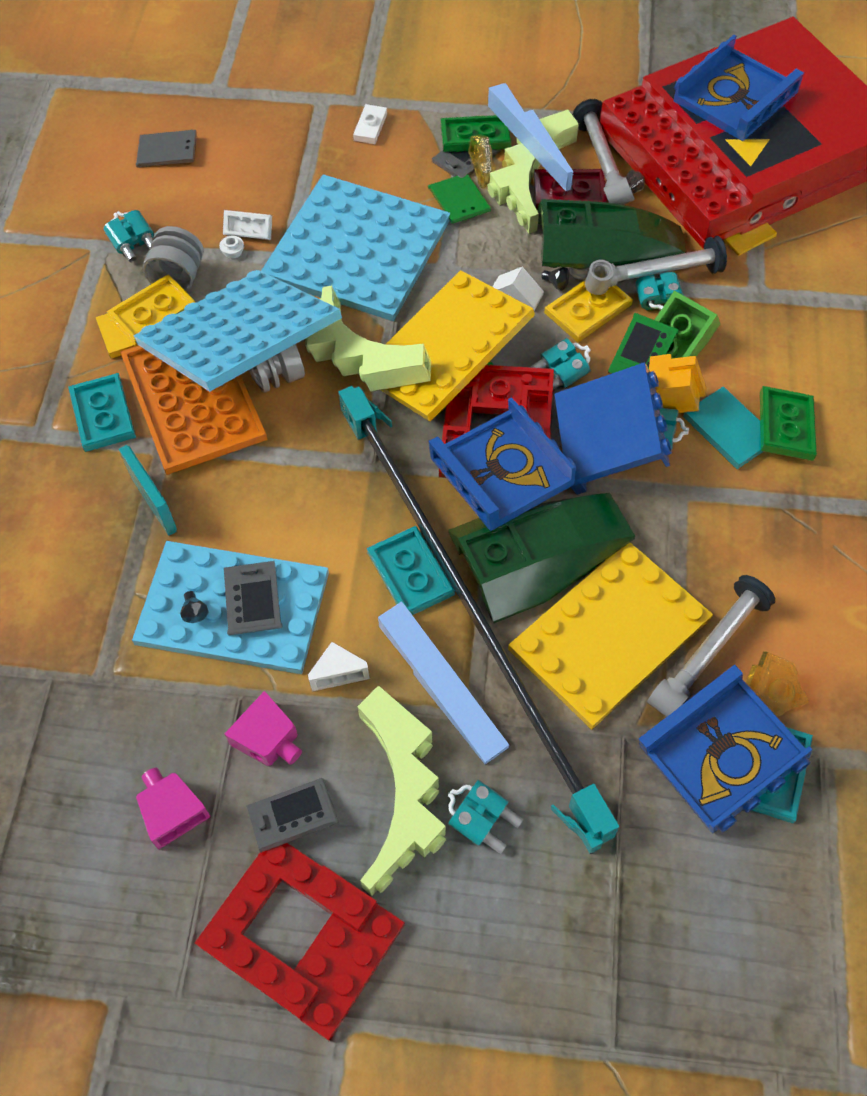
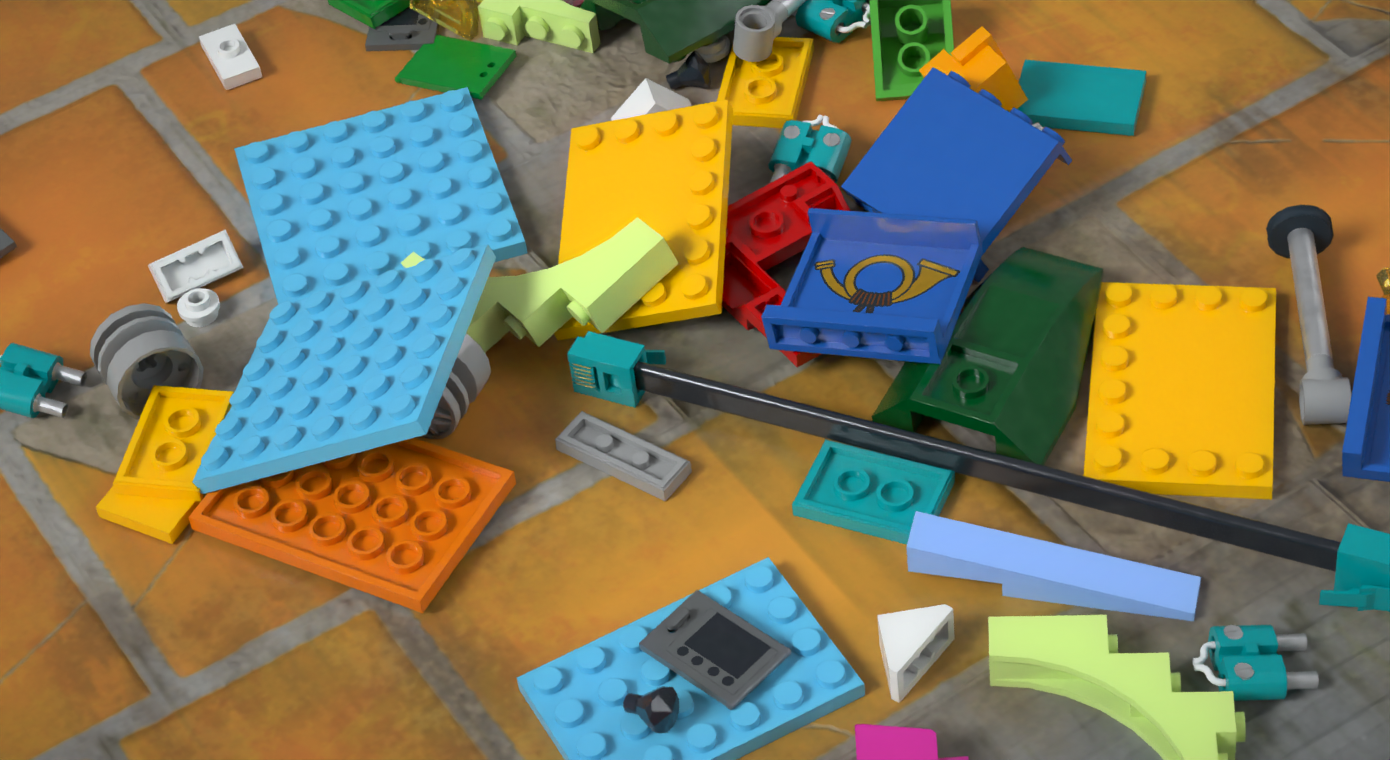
camera: 35 degrees left, 15 degrees down
teal tile [68,373,137,452] -> none
teal tile [119,445,177,536] -> none
container [608,313,679,374] -> none
green tile [760,386,817,461] -> none
none -> light grey tile [555,411,692,502]

